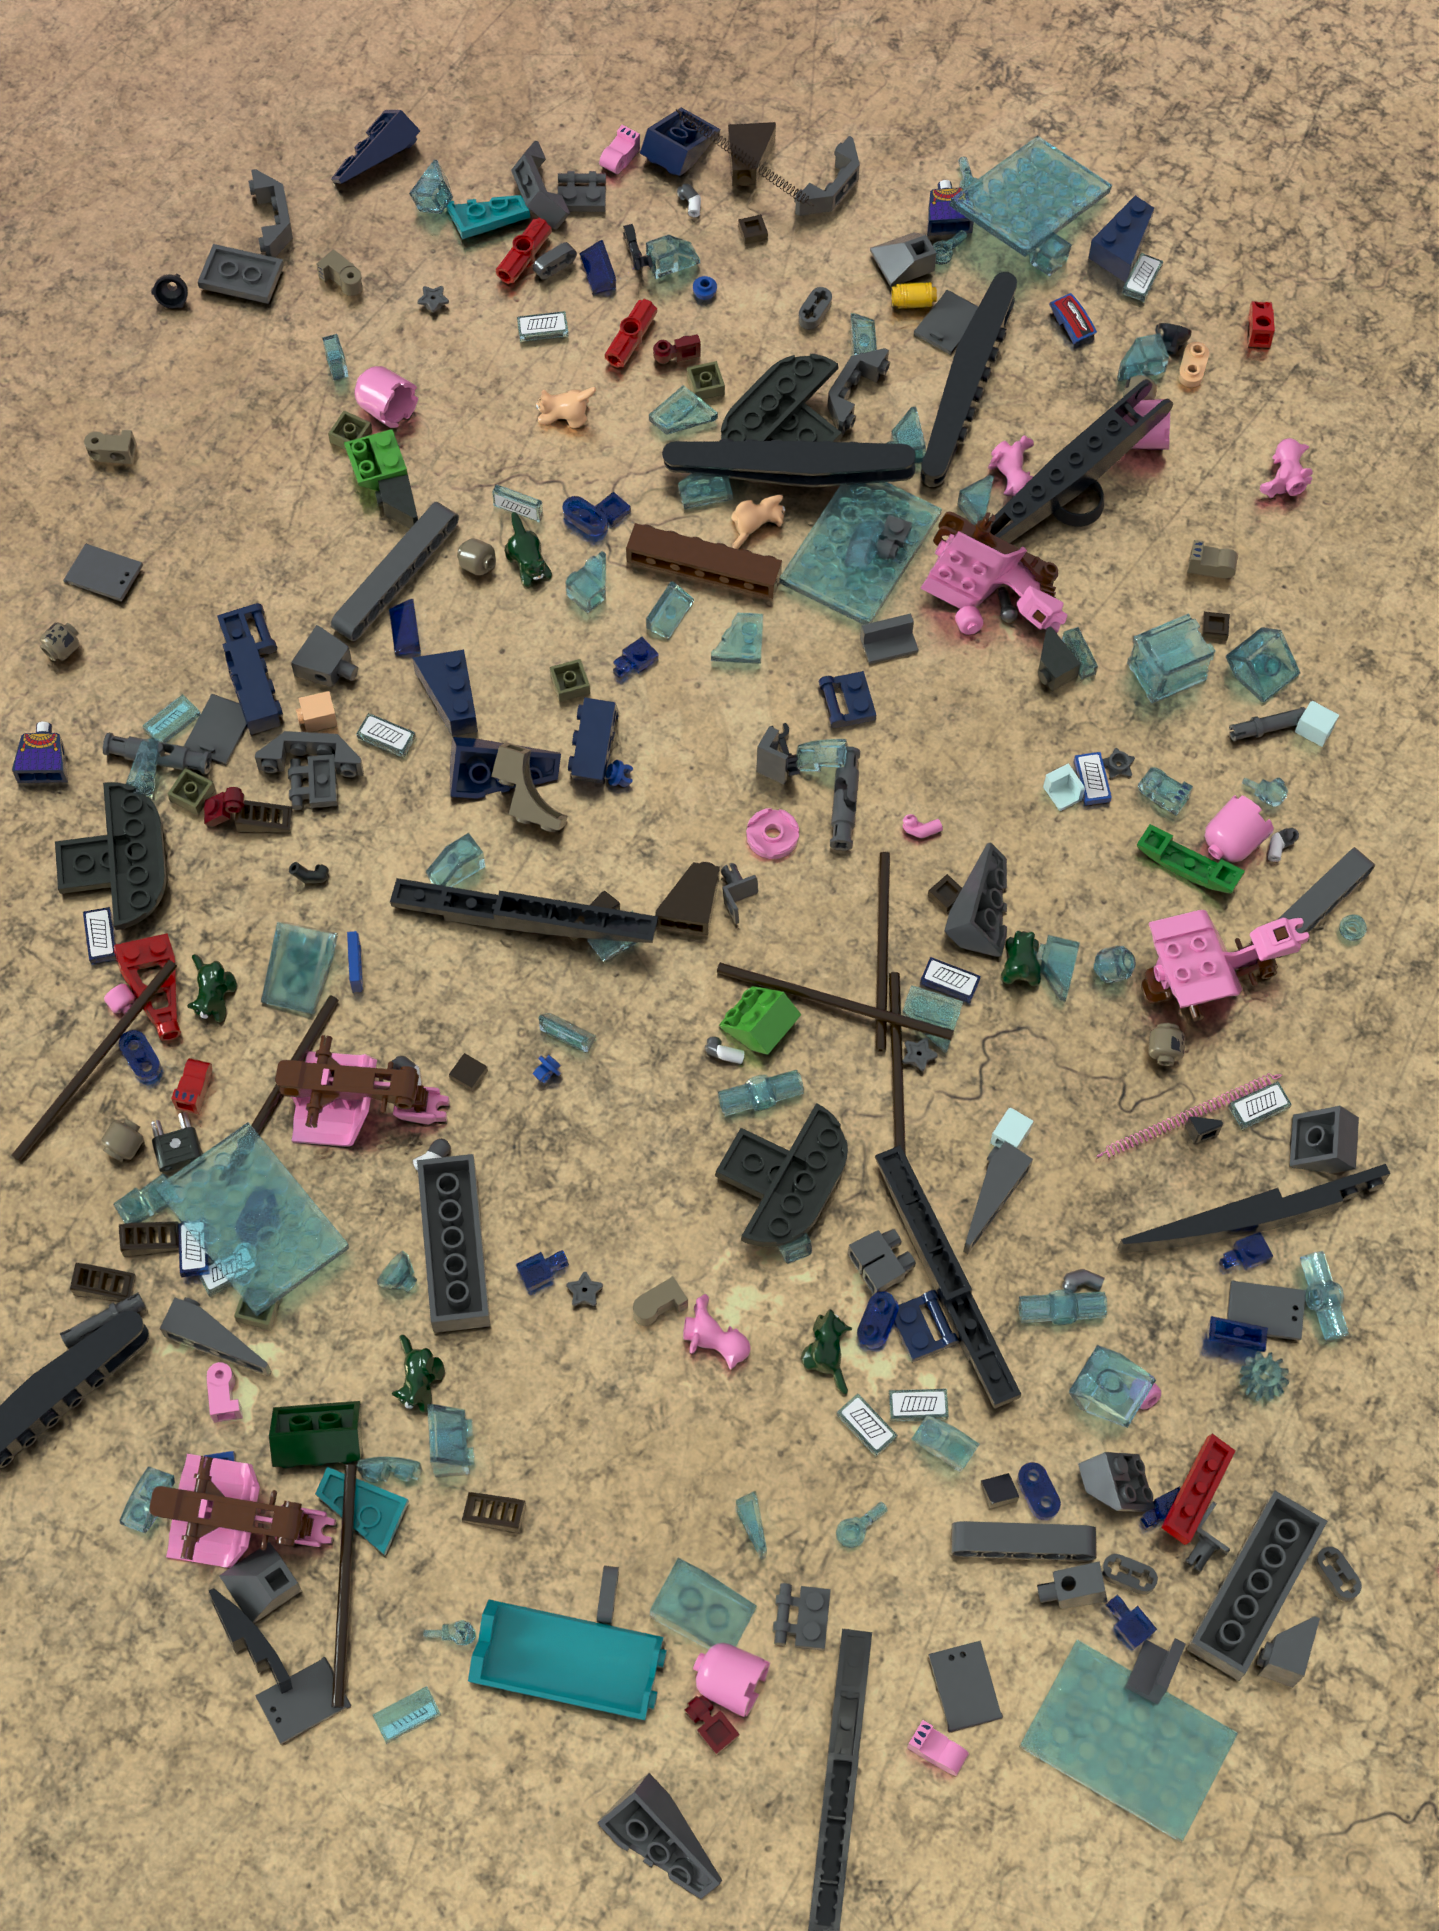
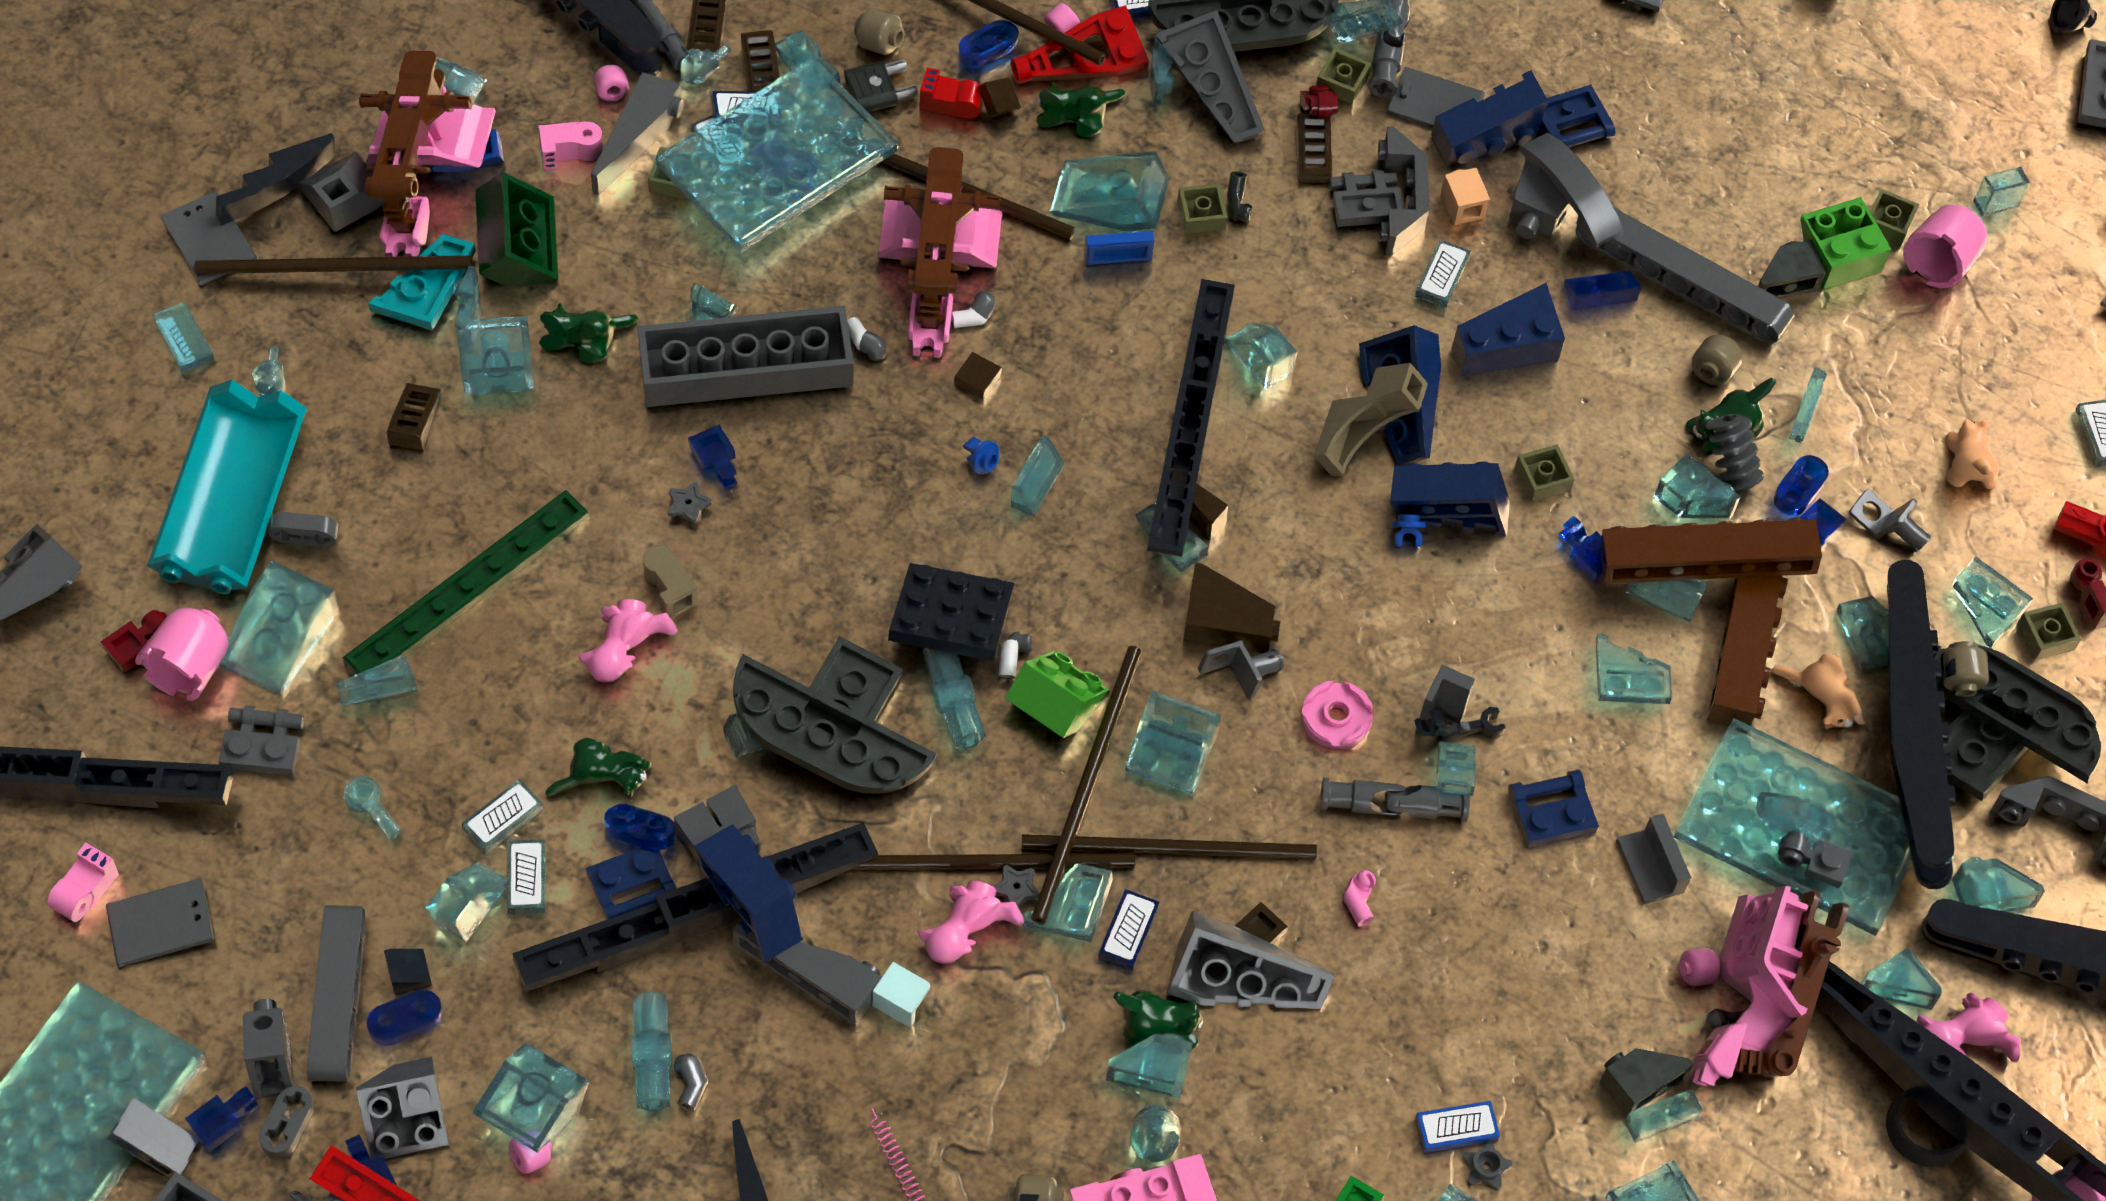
camera: 85 degrees right, 5 degrees down
clear light blue tile [142,694,201,743] -> none
light aqua panel [1043,763,1085,811] -> none
none -> dark green tile [343,490,590,687]
none -> bright pink piece [594,65,629,103]
none -> clear light blue piece [680,44,731,86]
none -> dark blue wedge [694,824,803,962]
none -> black plate [888,563,1014,661]
none -> bright pink animal [917,881,1024,964]
none -> dark brown tile [978,77,1021,118]
none -> clear light blue slope [1125,690,1221,795]
none -> clear light blue slope [1150,28,1176,105]
none -> dark grey wing [1155,10,1265,145]
none -> olive piece [1177,183,1228,234]
none -> dark grey slope [1519,133,1624,248]
none -> reddish brown brick [1599,518,1822,584]
none -> dark grey piece [1706,414,1764,491]
none -> dark grey bracket [1849,489,1931,552]
none -> dark tan head [1940,641,1989,697]

